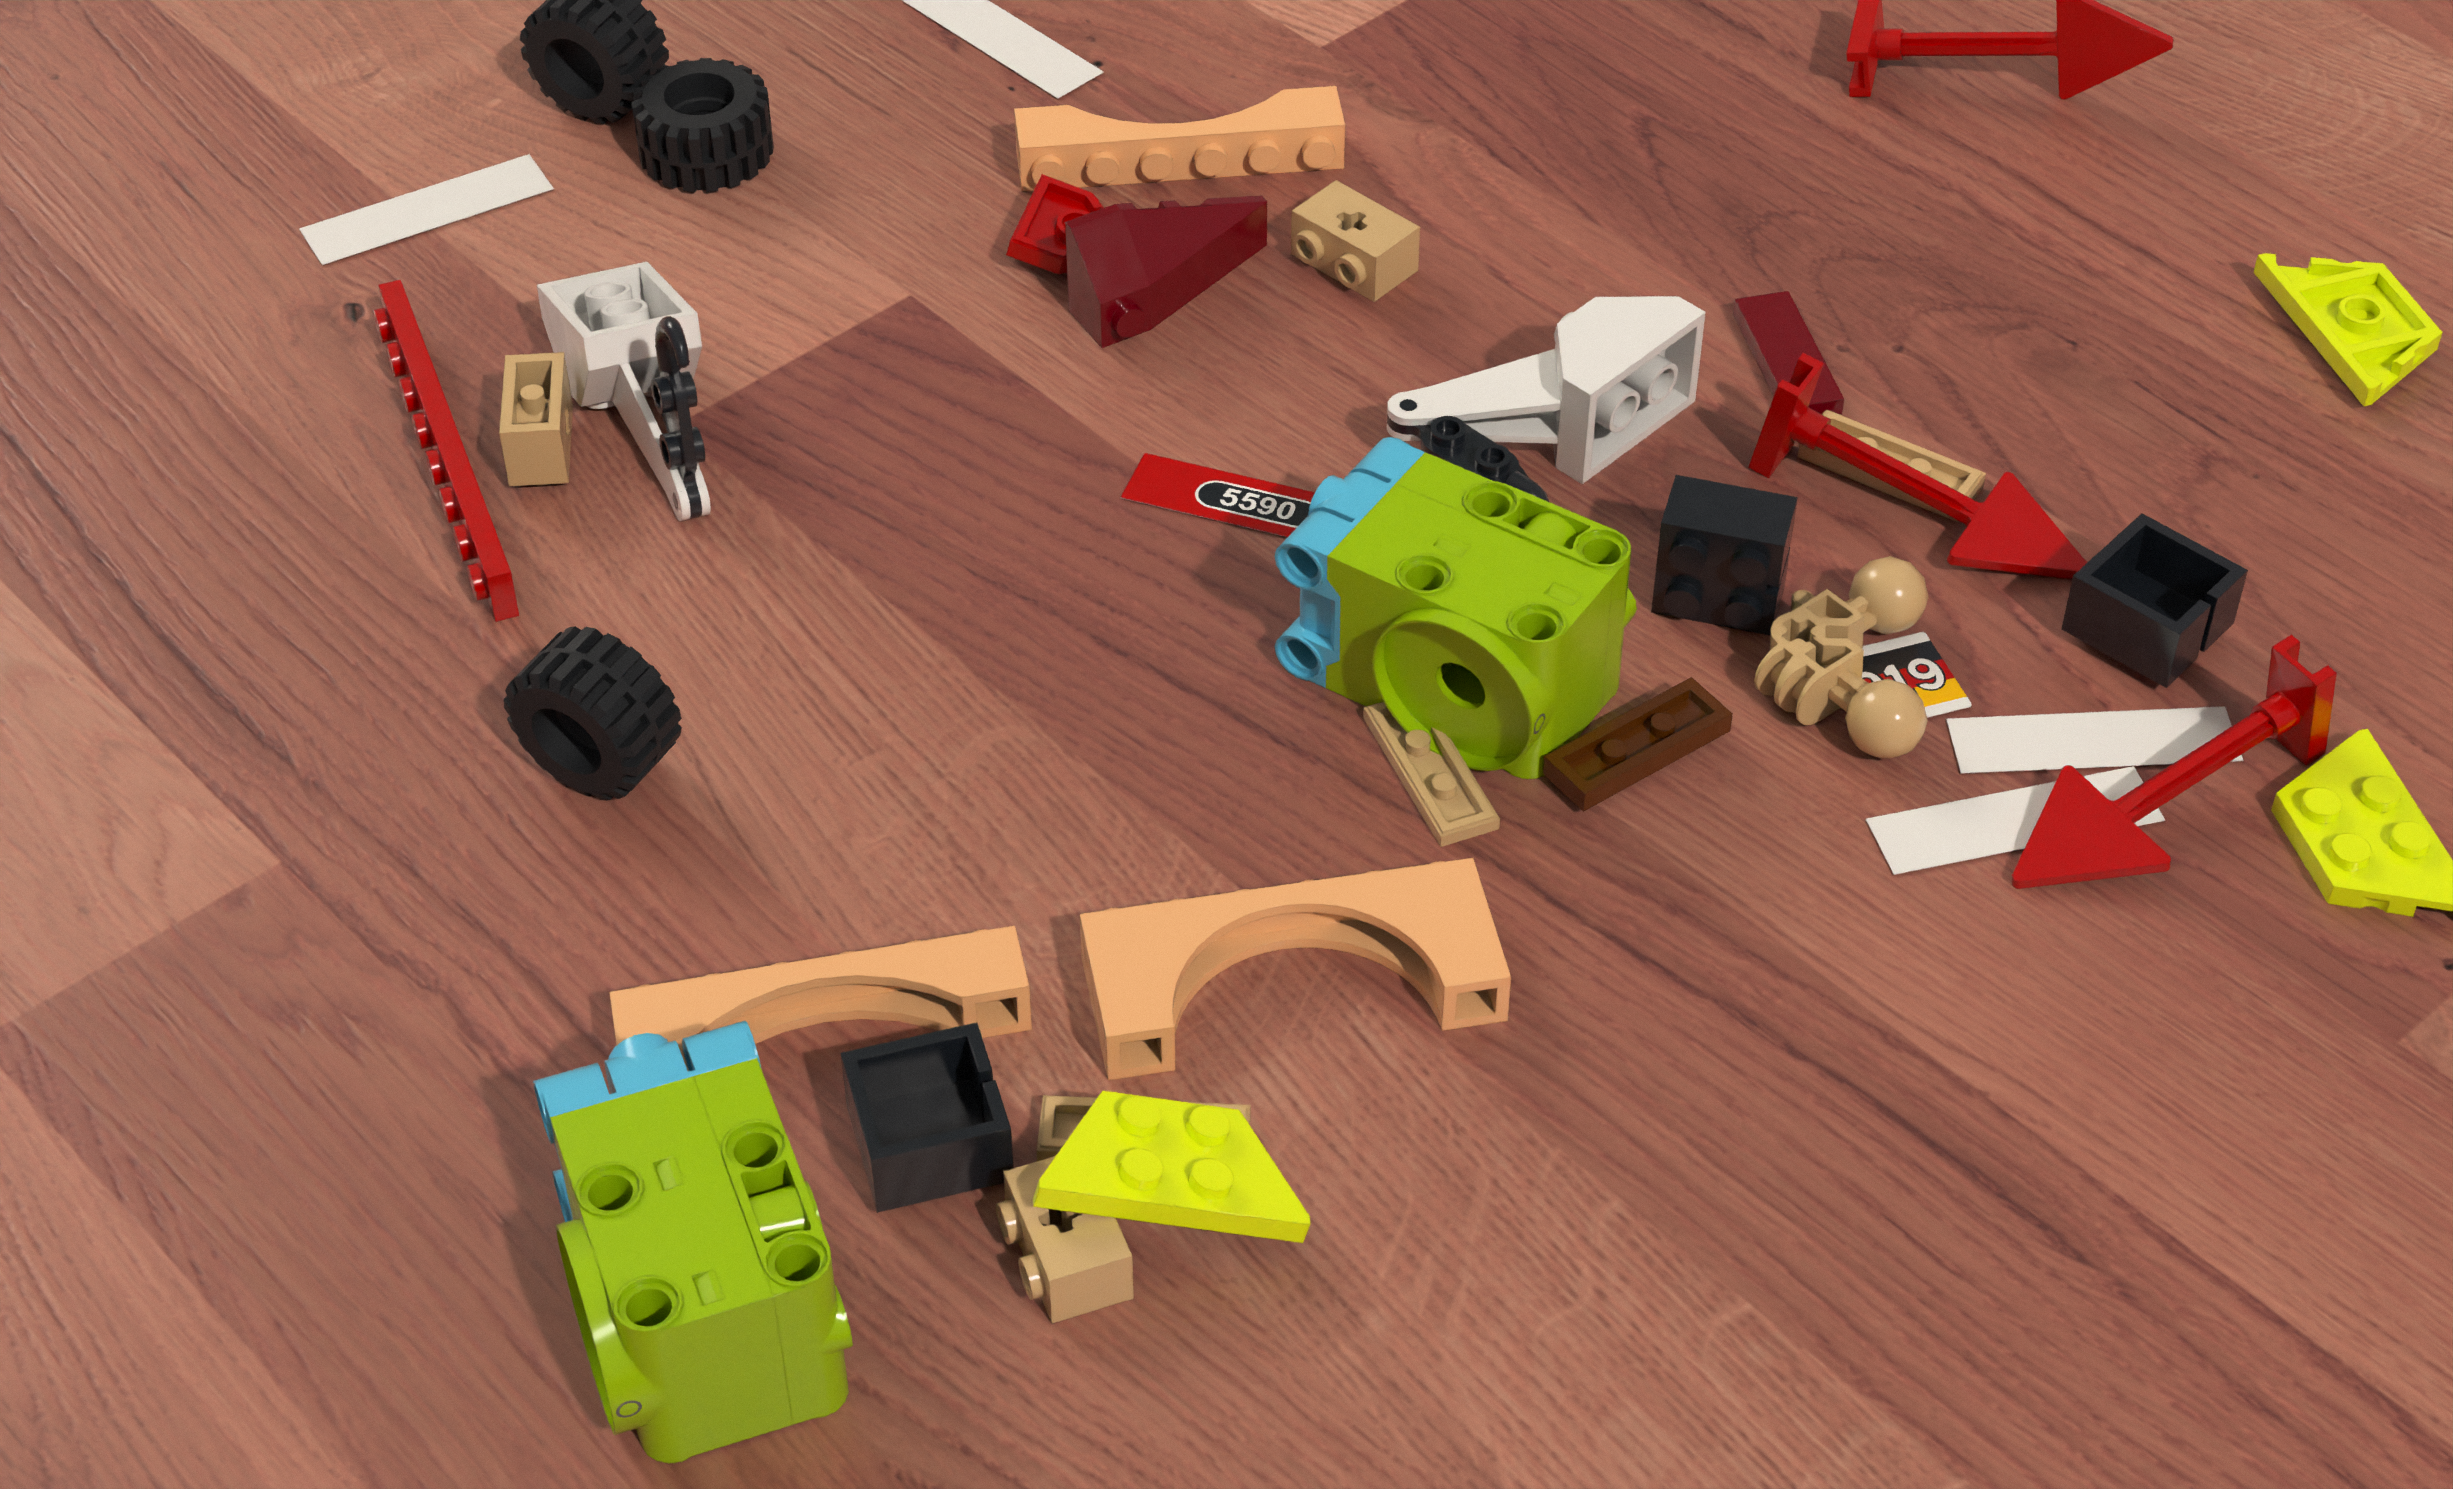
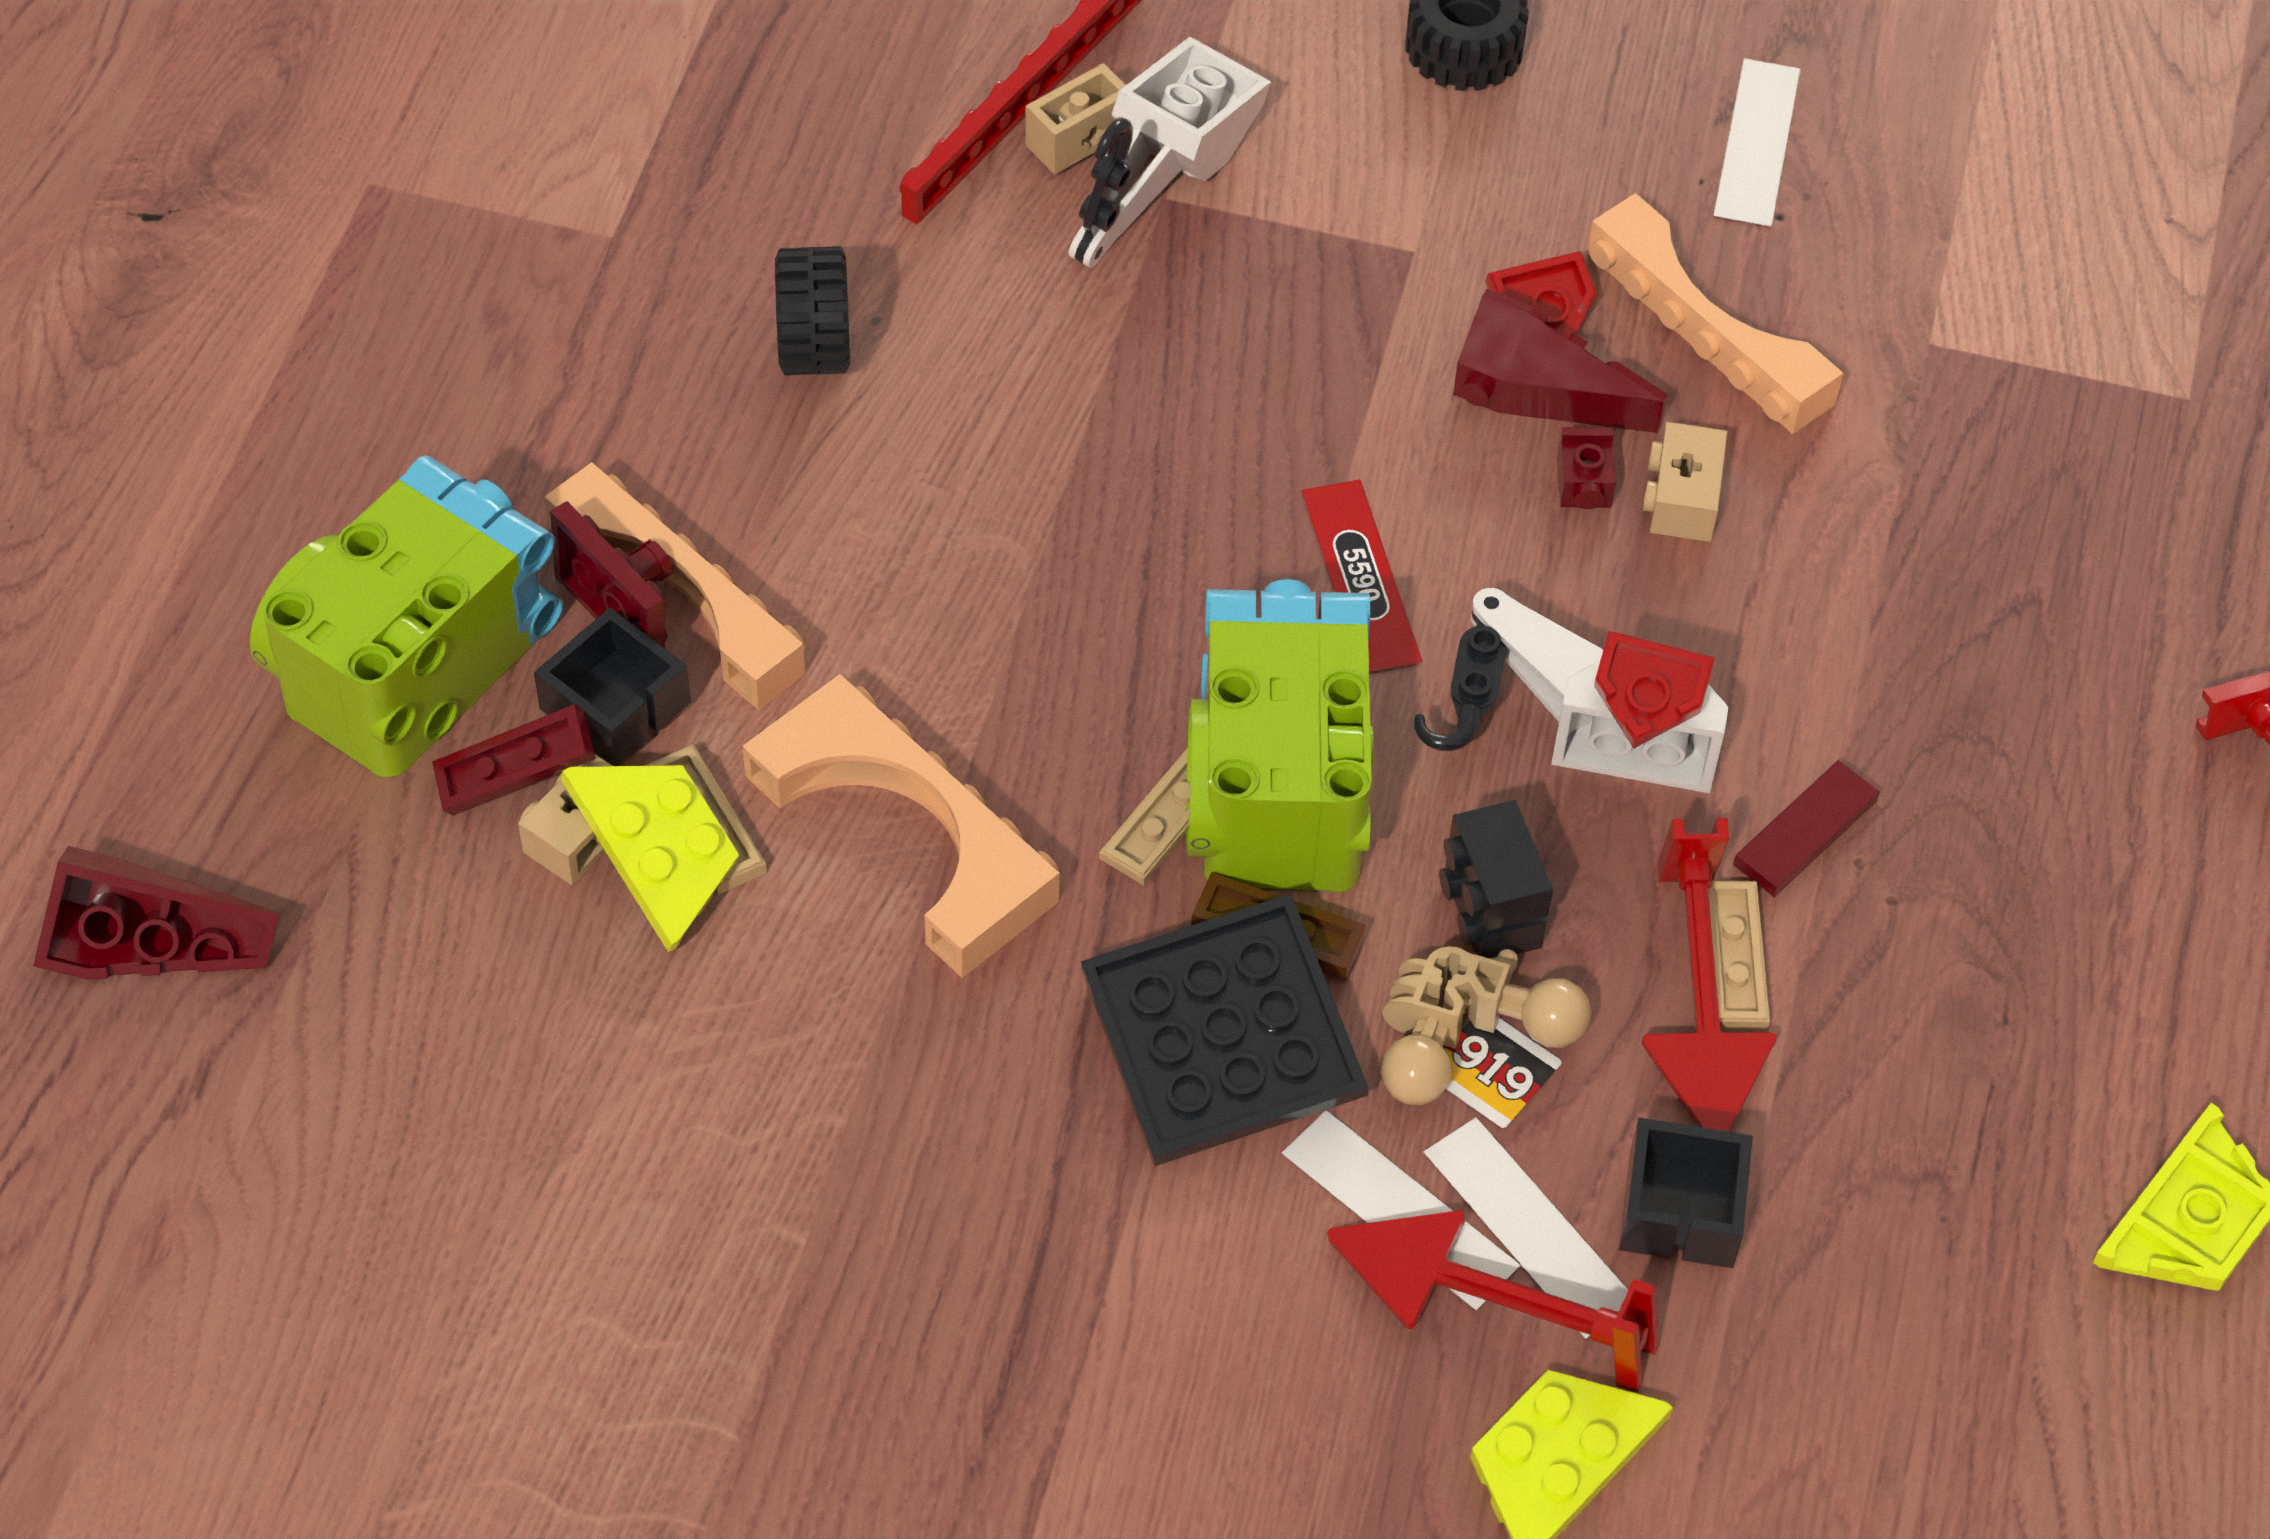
camera: 55 degrees right, 10 degrees up
none -> dark red plate [432,704,595,816]
none -> dark red plate [550,501,672,649]
none -> black plate [1081,893,1368,1167]
none -> dark red brick [1557,427,1616,509]
none -> red plate [1594,631,1715,749]

